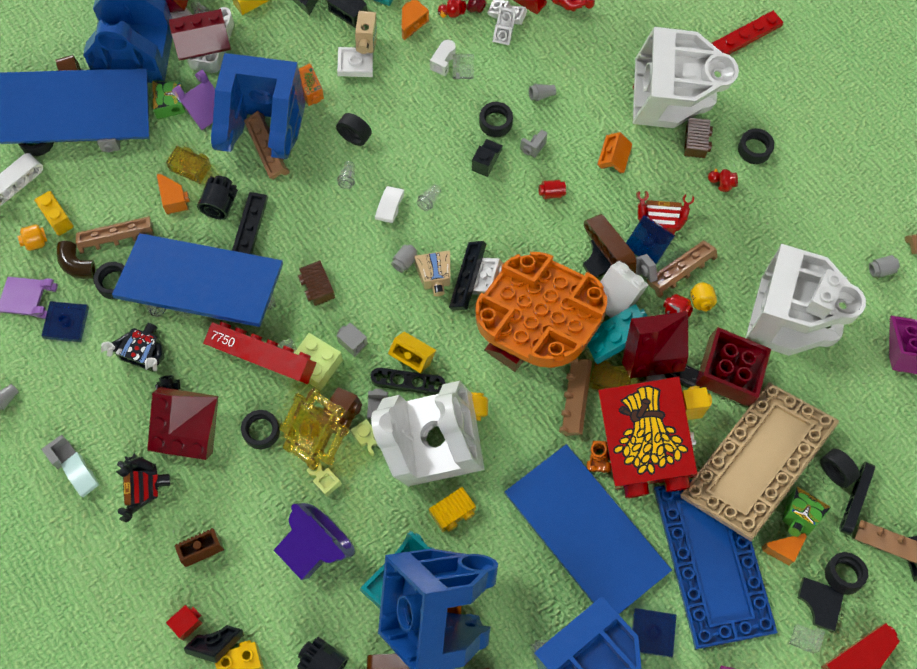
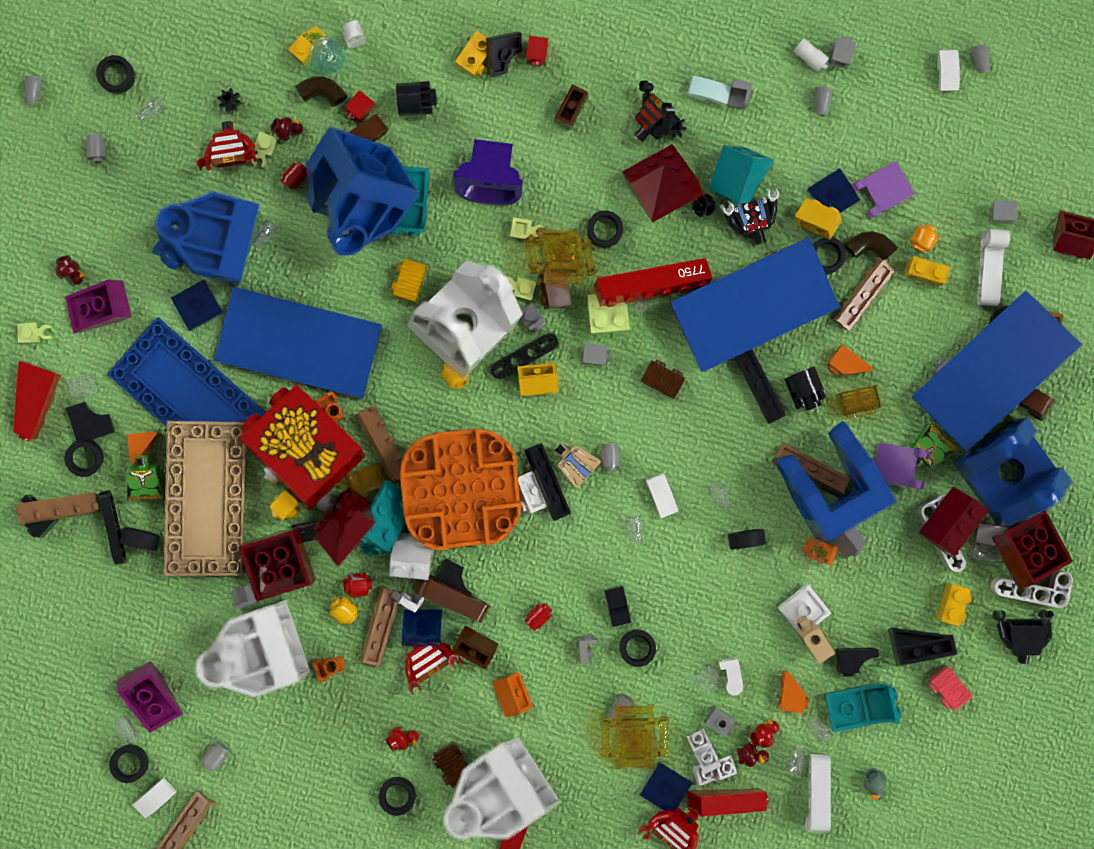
camera: 140 degrees right, 20 degrees up
none -> light grey panel [232,584,259,610]
none -> orange plate [313,656,346,682]
none -> reddish brown brick [452,625,498,669]
none -> clear yellow brick [600,704,669,770]
none -> clear blue plate [639,761,693,811]
none -> light grey brick [704,706,736,737]
none -> teal slope [709,145,774,205]
none -> yellow brick [795,198,841,240]

